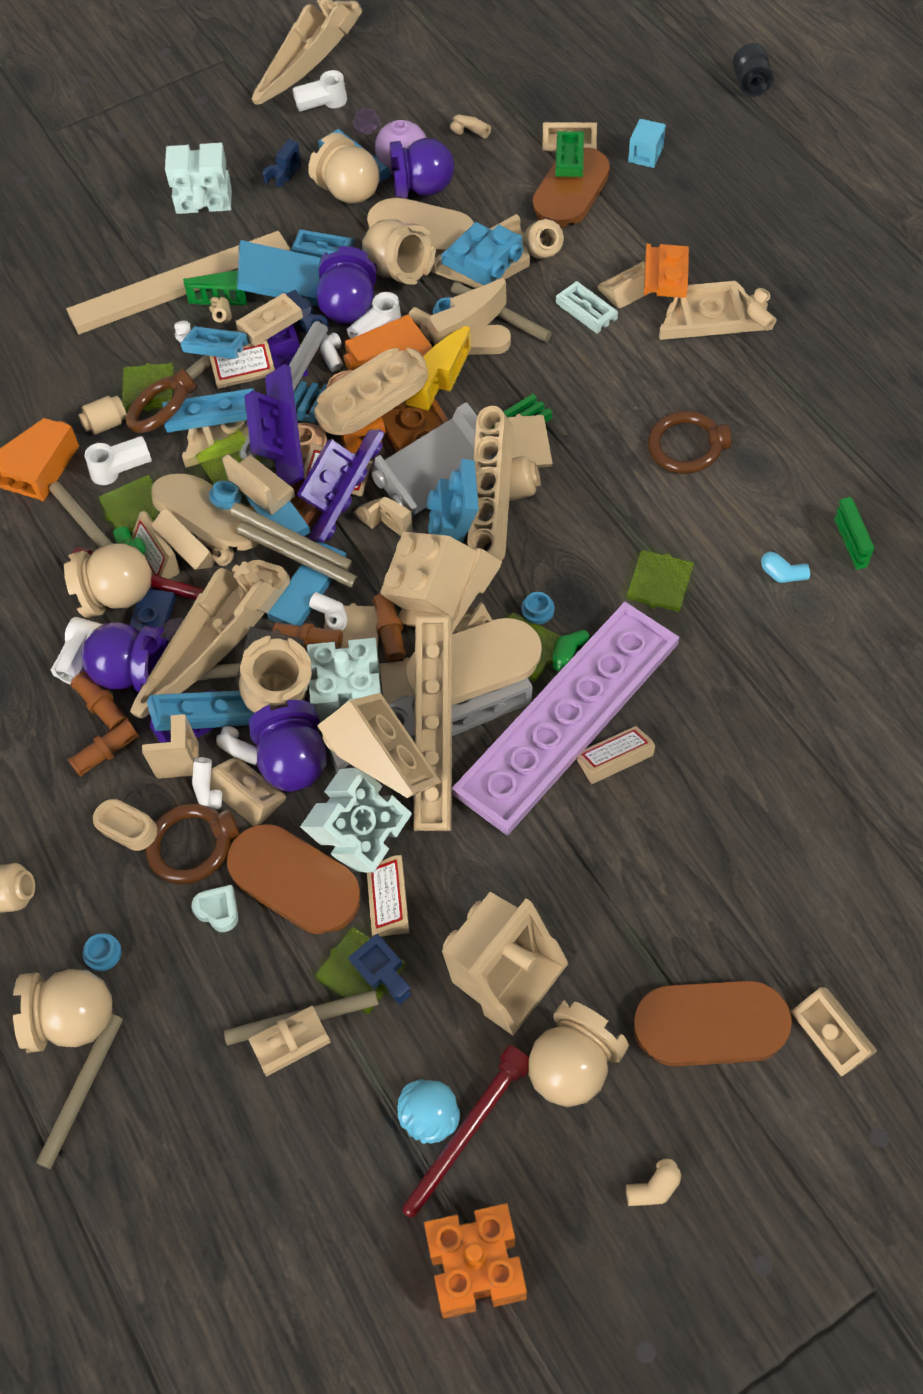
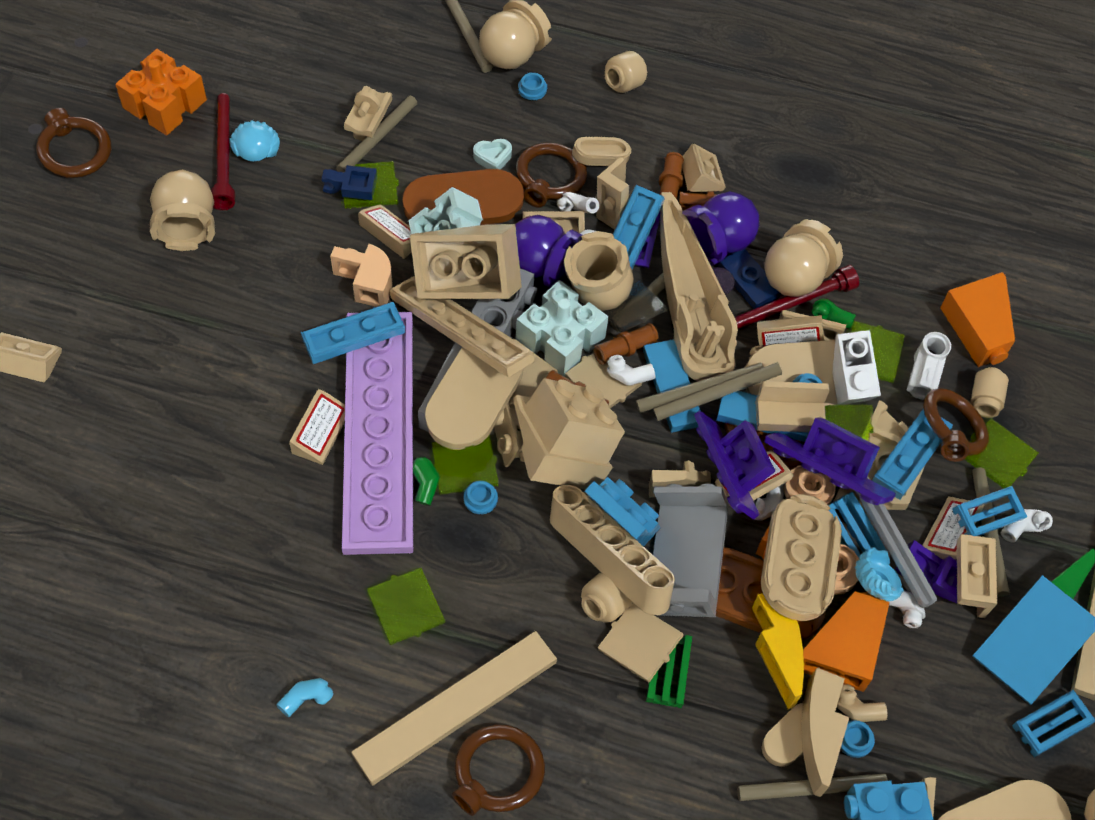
camera: 130 degrees right, 0 degrees up
dark tan bar [49,482,112,548] -> none
white piece [51,617,103,684] -> none
tan arm [209,297,232,324] -> none
dark blue plate [286,290,329,333] -> none
dark purple tile [316,246,377,324] -> none
white piece [347,292,401,338] -> none
tan tile [362,219,436,285] -> none
tan piece [442,892,568,1036] -> none
tan arm [626,1159,681,1206] -> none
dark orange tile [633,981,792,1066] -> none
green tile [834,497,875,570] -> none
none -> reddish brown piece [36,108,111,178]
none -> dark azure tile [301,302,405,364]
none -> light nougat brick [330,244,392,307]
none -> tan tile [351,631,557,786]
none -> tan slope [682,144,726,192]
none -> white slope [832,330,881,405]
none -> medium azure hair [855,547,904,602]

